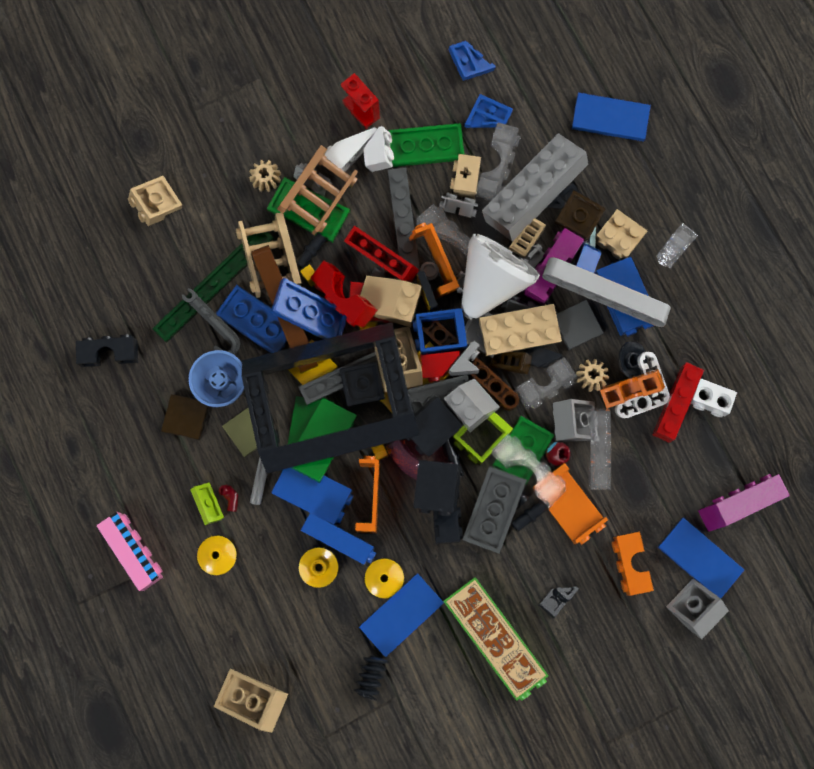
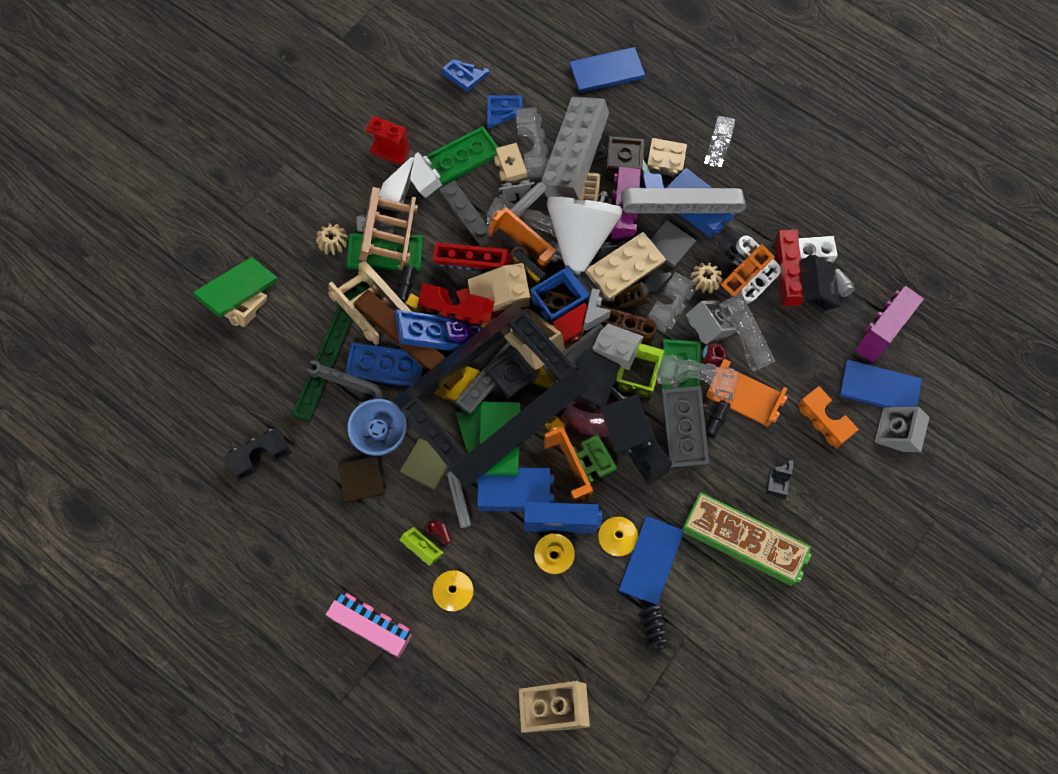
camera: 30 degrees left, 10 degrees down
none -> green tile [193,257,277,318]
none -> dark purple slope [445,321,482,343]
none -> light grey axle [510,182,546,217]
none -> bright green plate [573,434,617,484]
none -> black brick [799,255,840,312]
none -> light grey cone [835,269,854,297]

